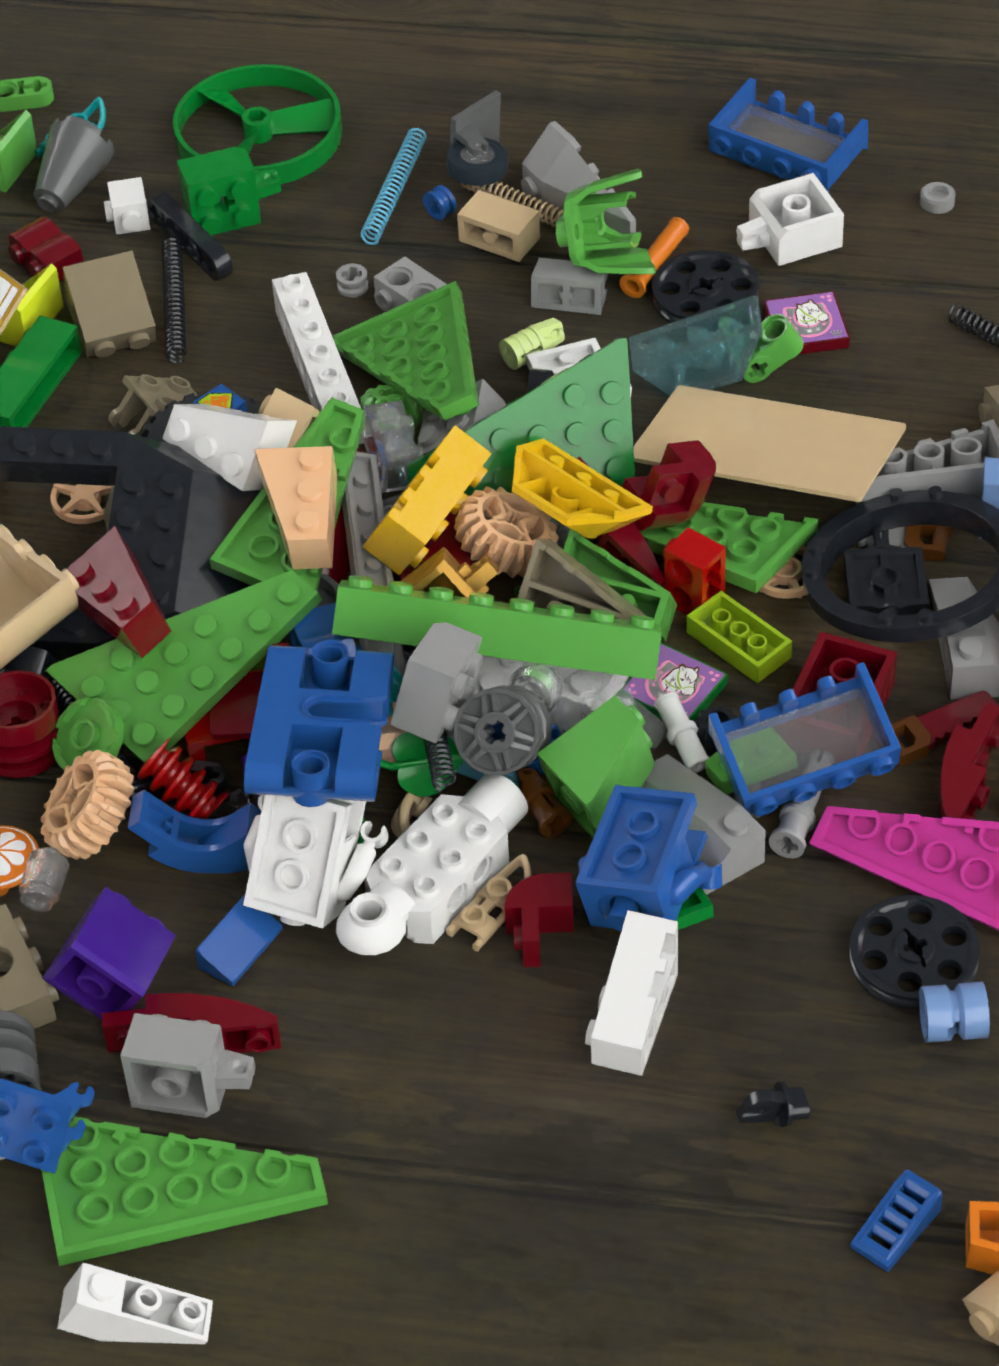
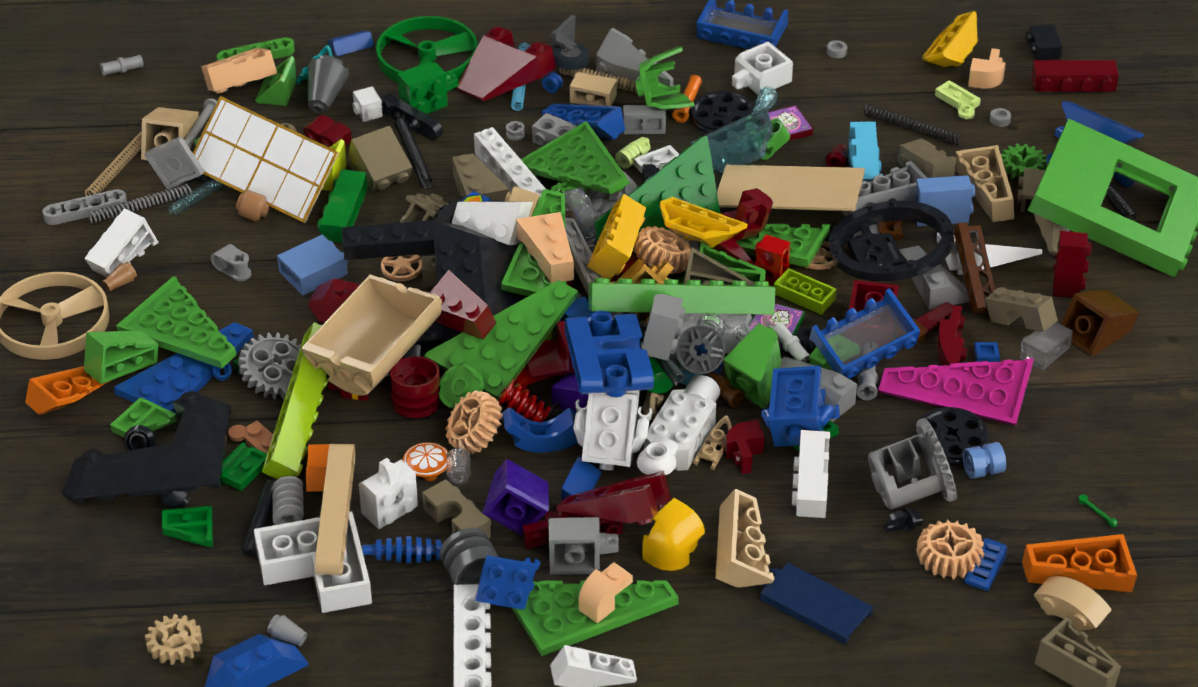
camera: 15 degrees left, 5 degrees down
none -> blue slope [328,30,374,56]
none -> dark tan wedge [452,153,510,202]
none -> wedge [456,26,556,102]
none -> blue wedge [542,104,625,140]
none -> dark red wedge [556,471,671,525]
none -> light nougat brick [579,563,633,623]
none -> yellow brick [643,498,705,571]
none -> tan wedge [716,489,774,588]
none -> clear light blue cone [753,86,778,116]
none -> dark blue piece [760,563,873,645]
none -> dark red cone [825,144,847,167]
none -> medium azure wedge [848,122,883,182]
none -> light grey piece [868,418,957,510]
none -> light nougat gear [917,519,984,580]

